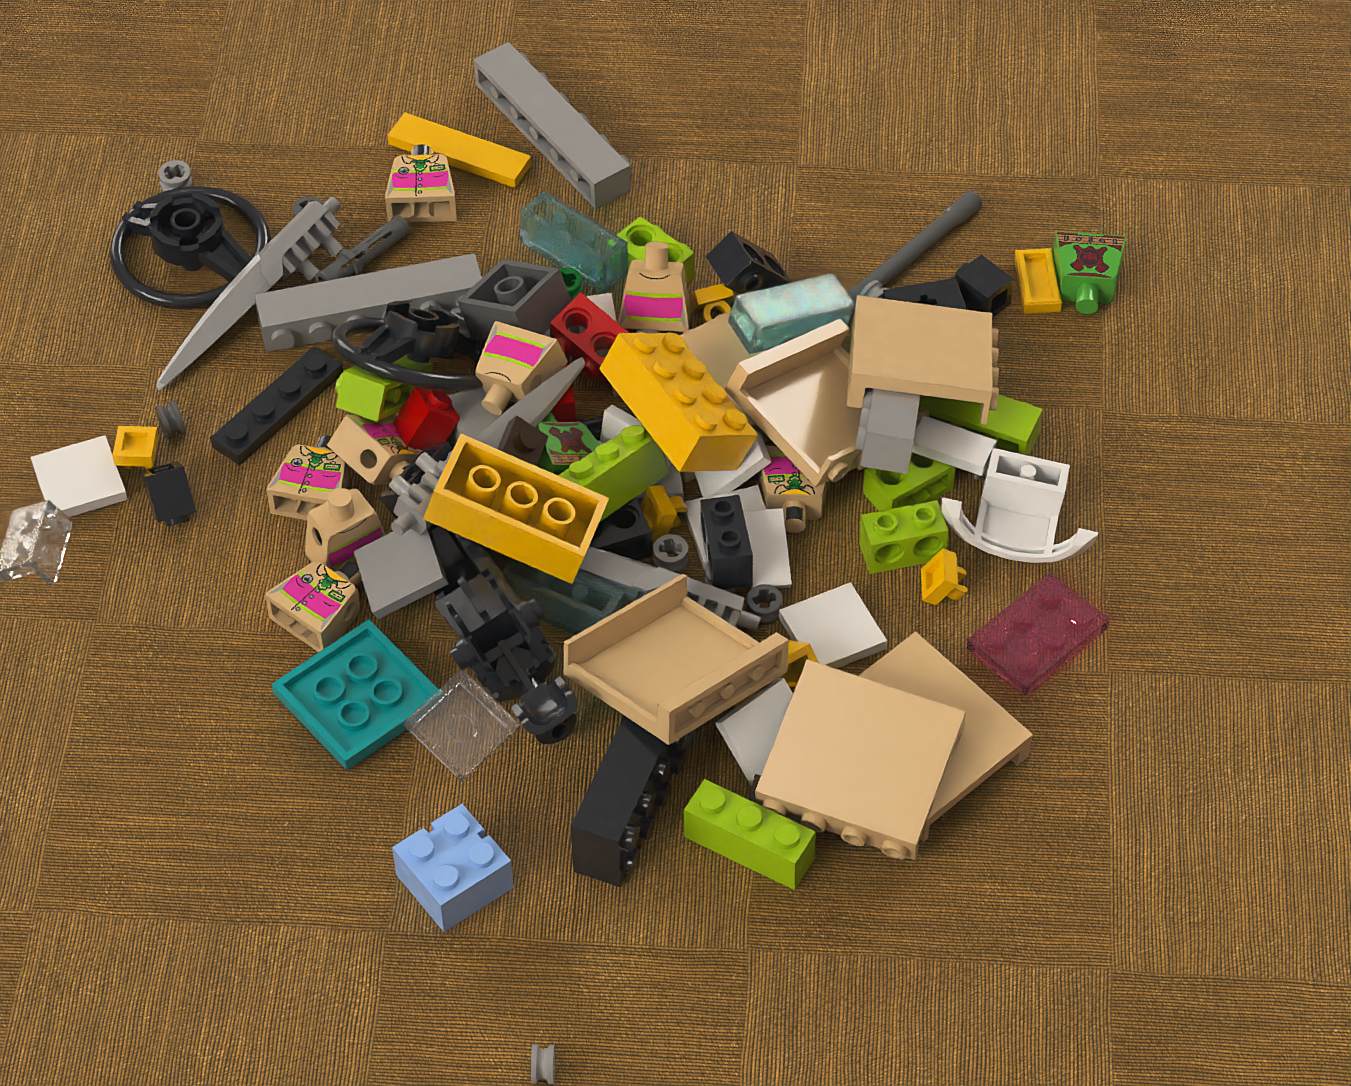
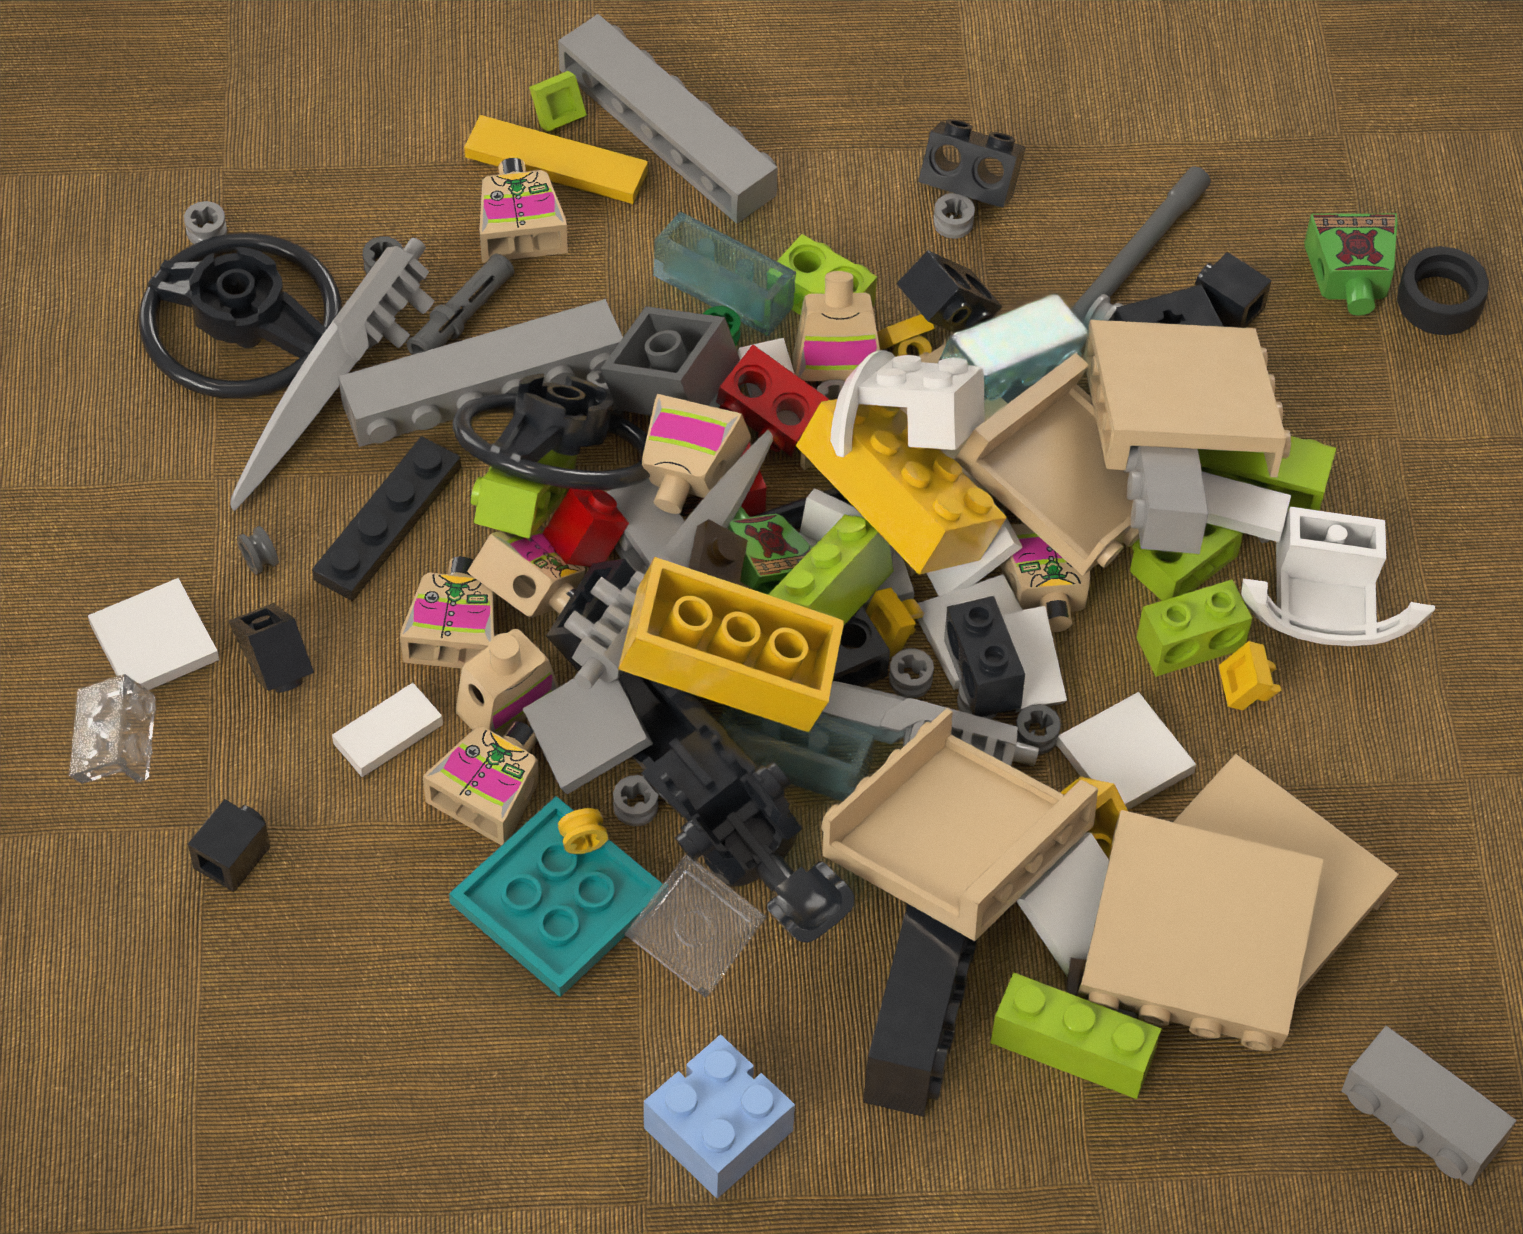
camera: 10 degrees left, 5 degrees up
yellow tile [112,426,159,469] -> none
clear pink plate [966,573,1109,696] -> none
yellow tile [1014,248,1062,314] -> none
none -> black brick [188,799,270,892]
none -> white tile [332,683,443,777]
none -> lime tile [529,71,587,132]
none -> yellow bush [558,808,608,854]
none -> light grey bush [613,775,658,826]
none -> white piece [830,350,985,457]
none -> black brick [918,119,1026,208]
none -> light grey bush [933,193,975,239]
none -> light grey brick [1341,1026,1517,1186]
none -> black tyre [1397,246,1489,336]

